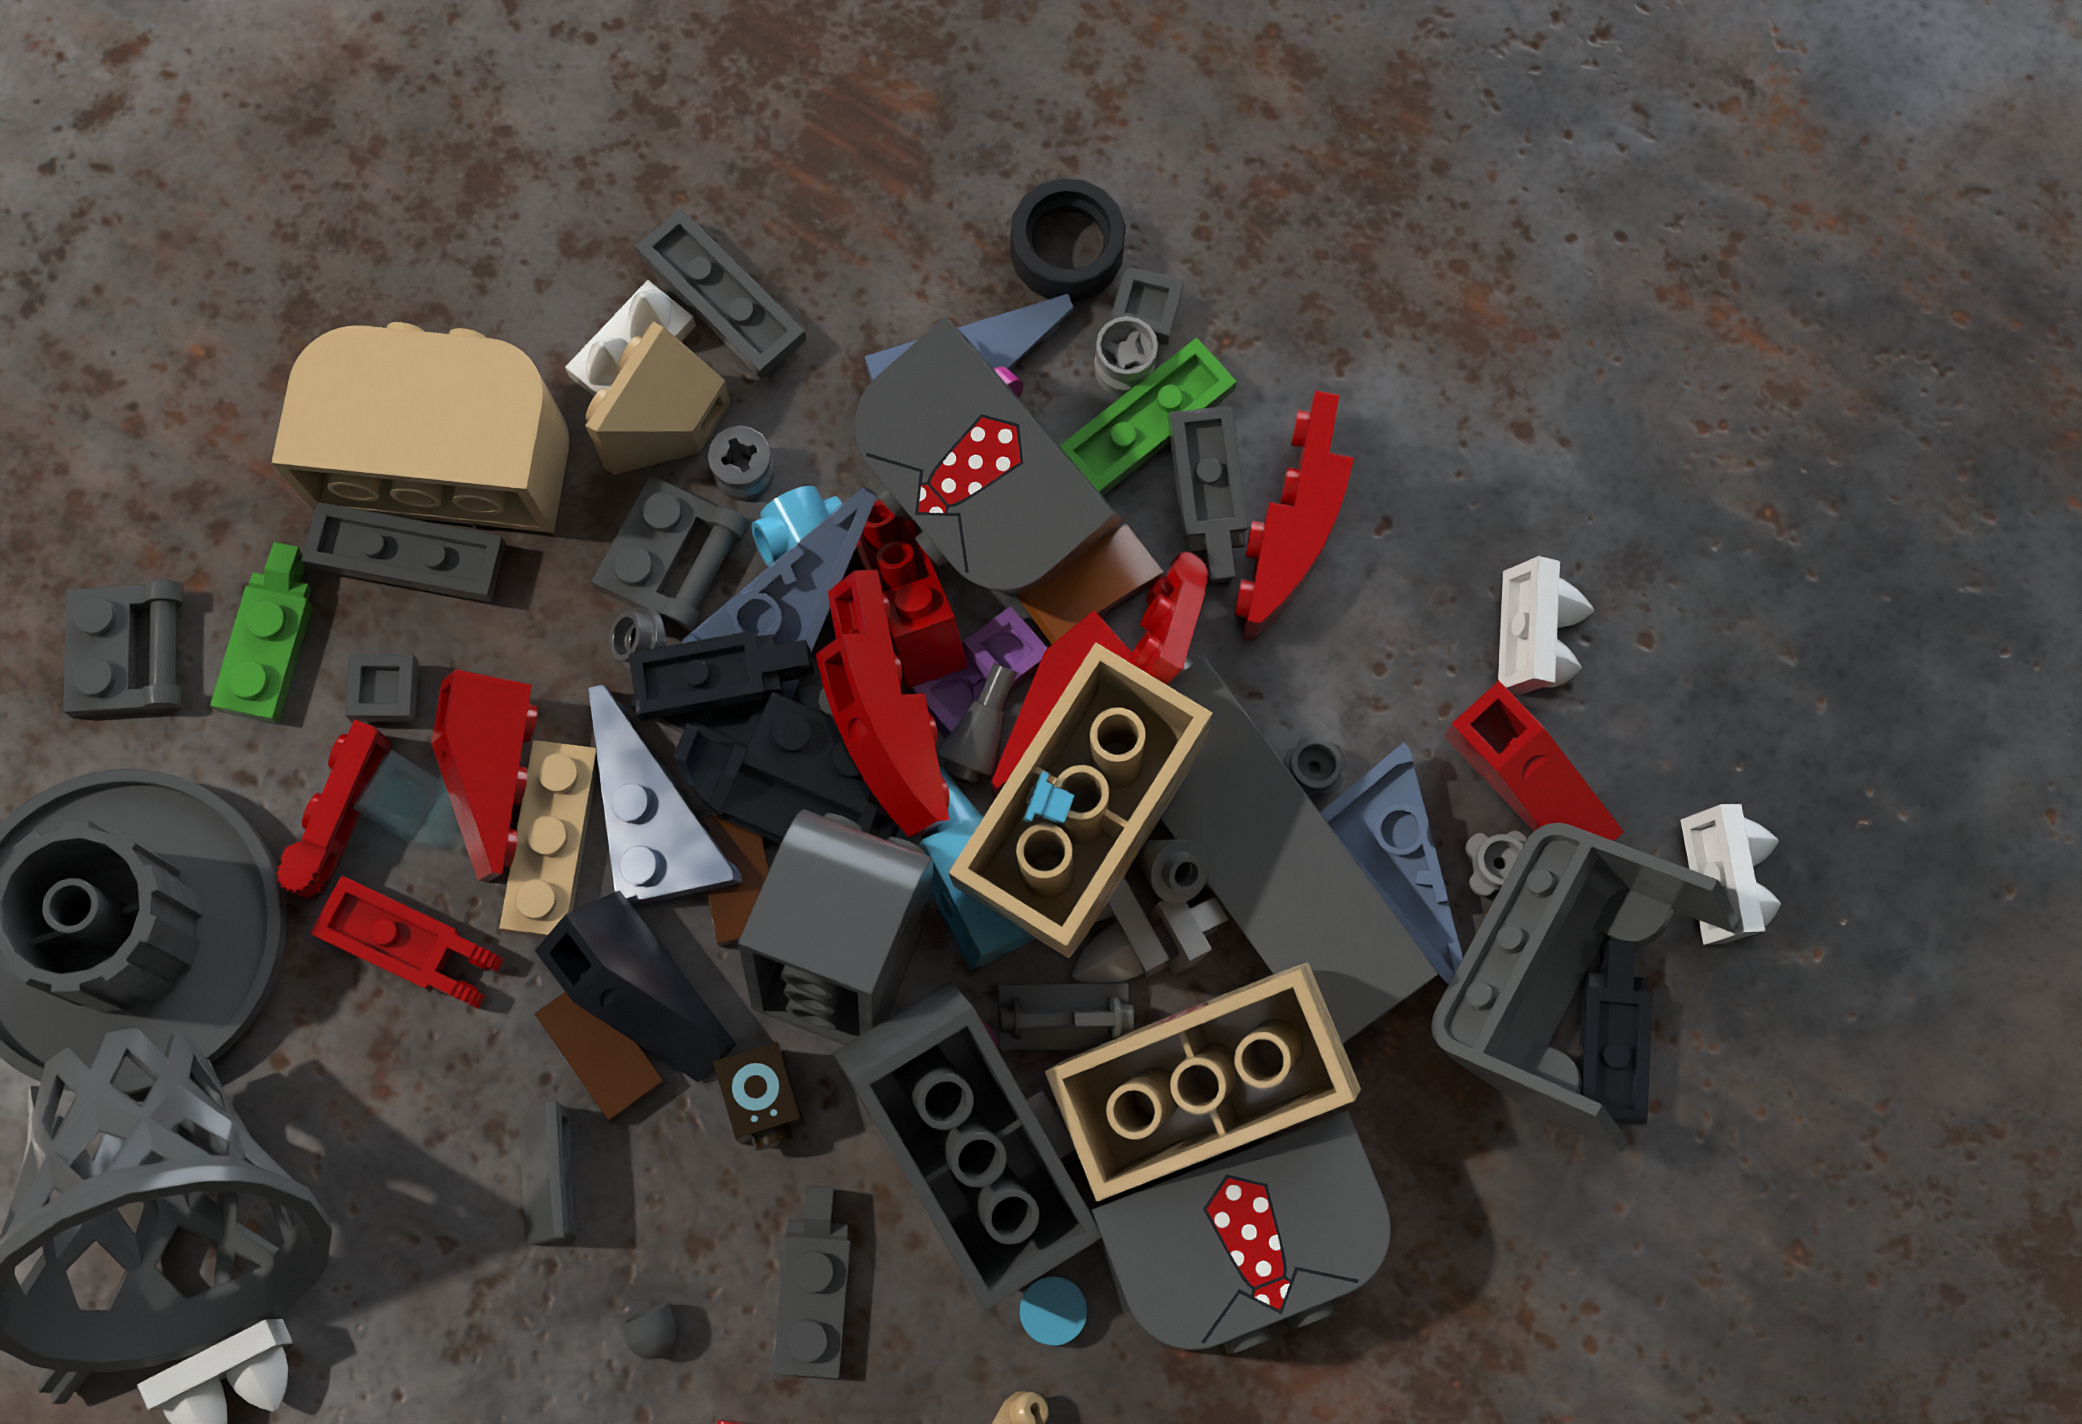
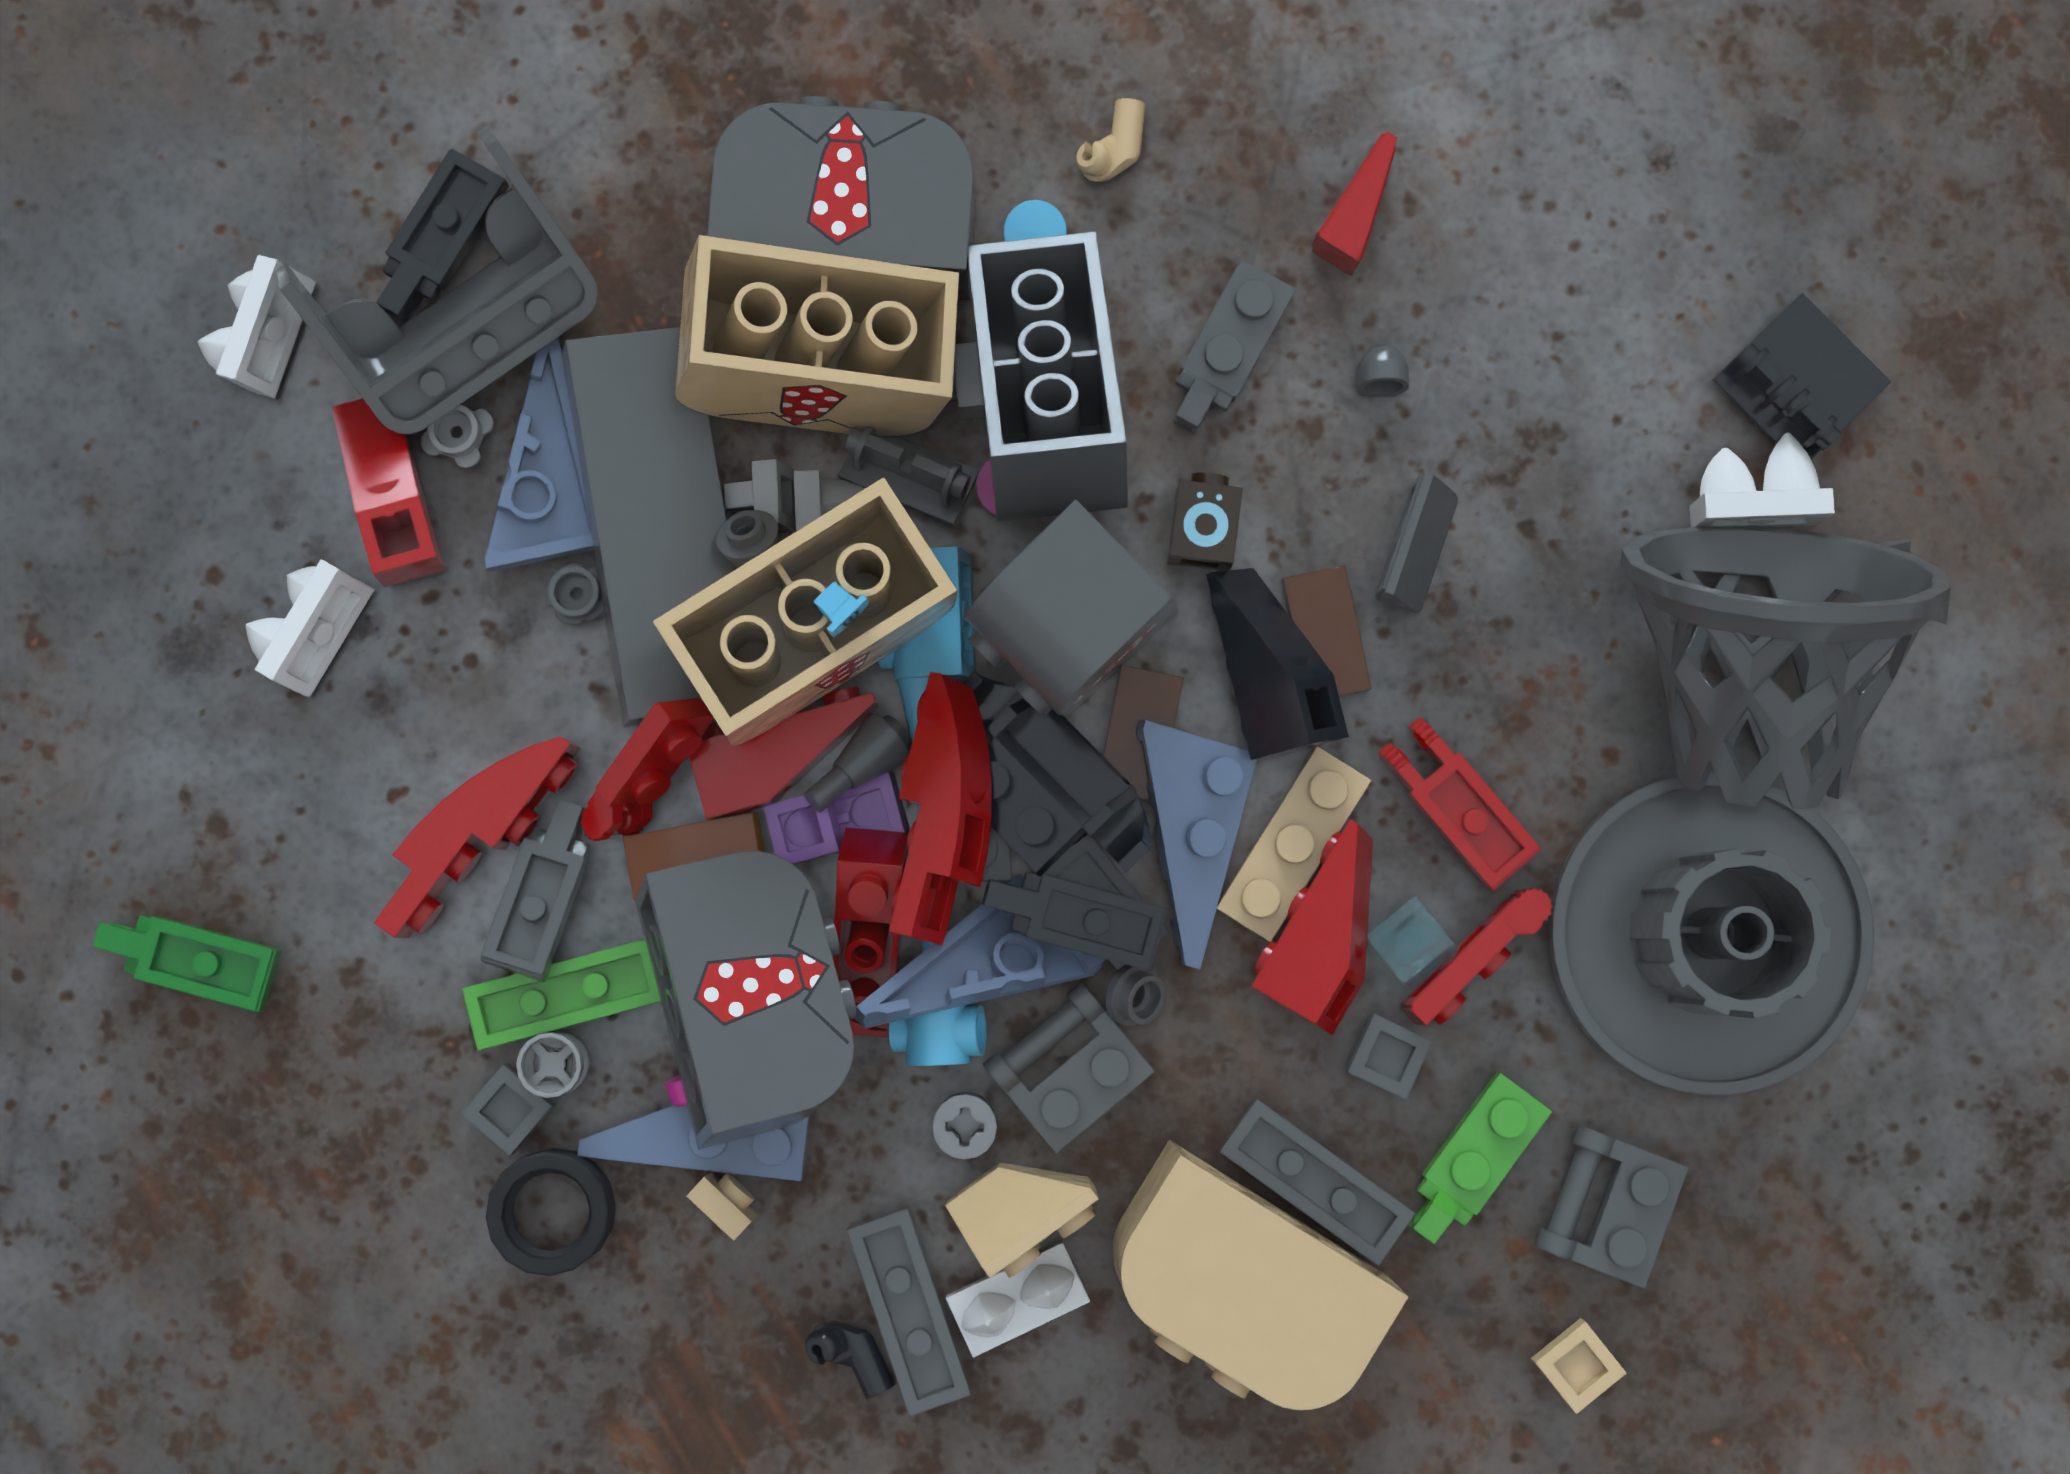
camera: 150 degrees left, 10 degrees up
none -> green hinge [92,915,282,1012]
none -> tan plate [686,1172,758,1241]
none -> black arm [805,1320,895,1399]
none -> tan plate [1531,1318,1627,1414]

